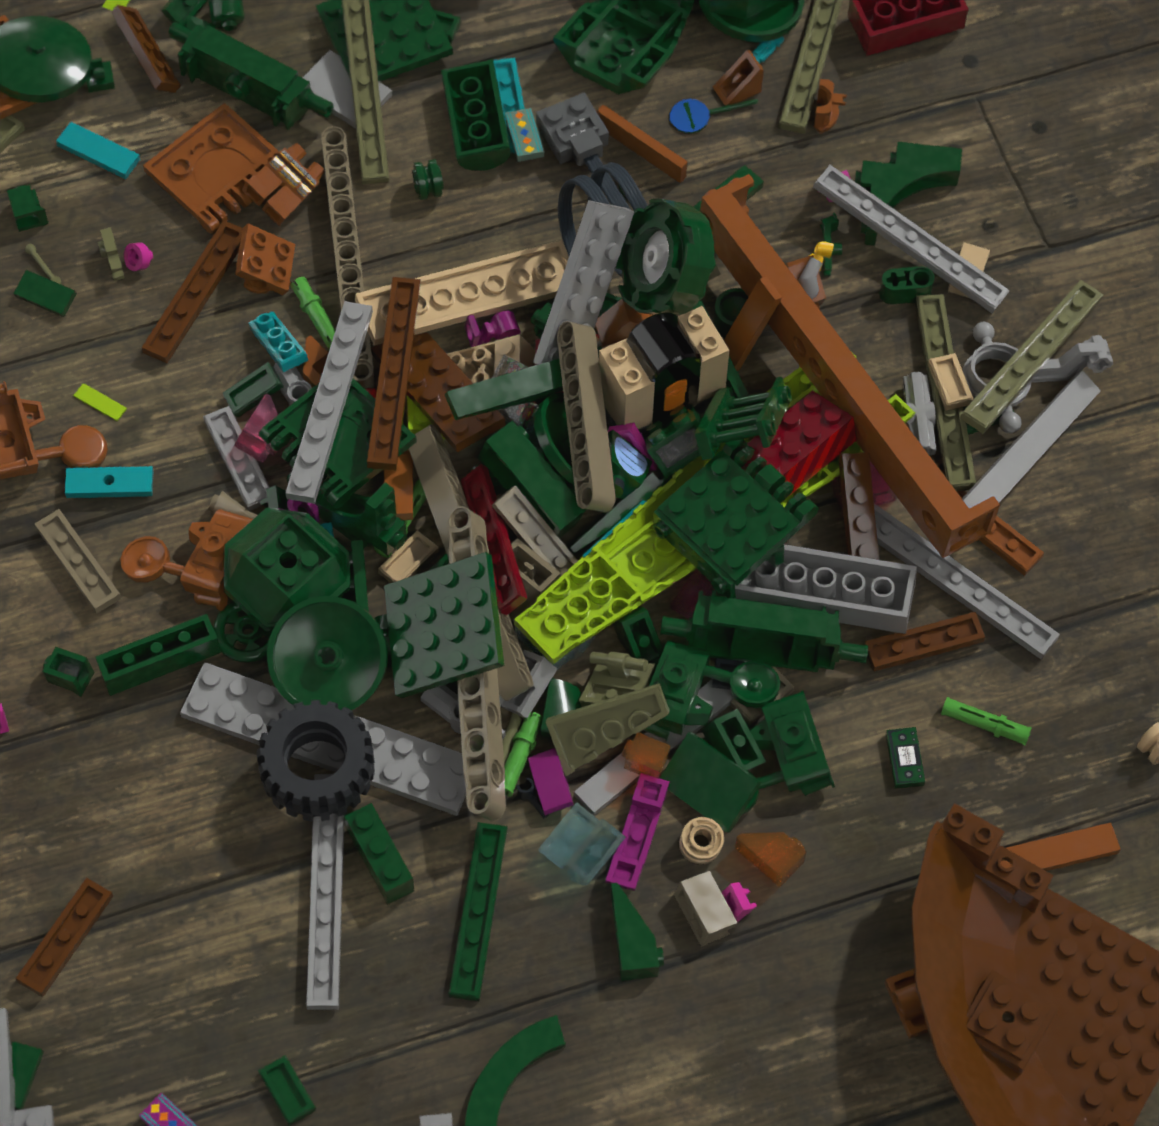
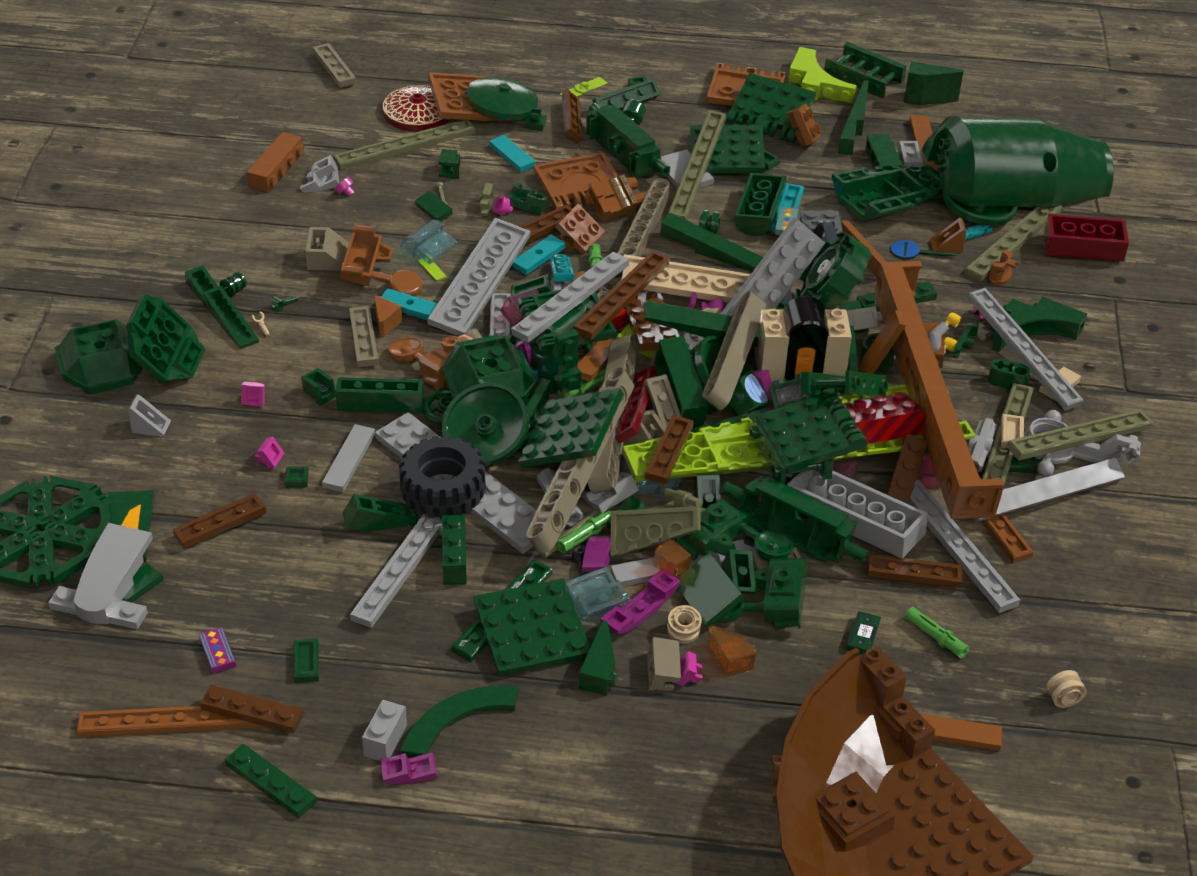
camera: 25 degrees right, 20 degrees down
none -> dark pink tile [254,437,285,469]
none -> dark green tile [285,466,309,488]
none -> light grey tile [322,424,375,492]
none -> dark green slope [342,494,419,532]
none -> dark orange slope [374,296,402,337]
none -> clear light blue brick [400,220,457,264]
none -> light grey plate [427,218,531,336]
none -> dark green plate [473,578,591,677]
none -> dark green slope [506,183,548,215]
none -> teal tile [512,235,566,275]
none -> reddish brown plate [645,415,694,485]
none -> dark green slope [661,213,763,272]

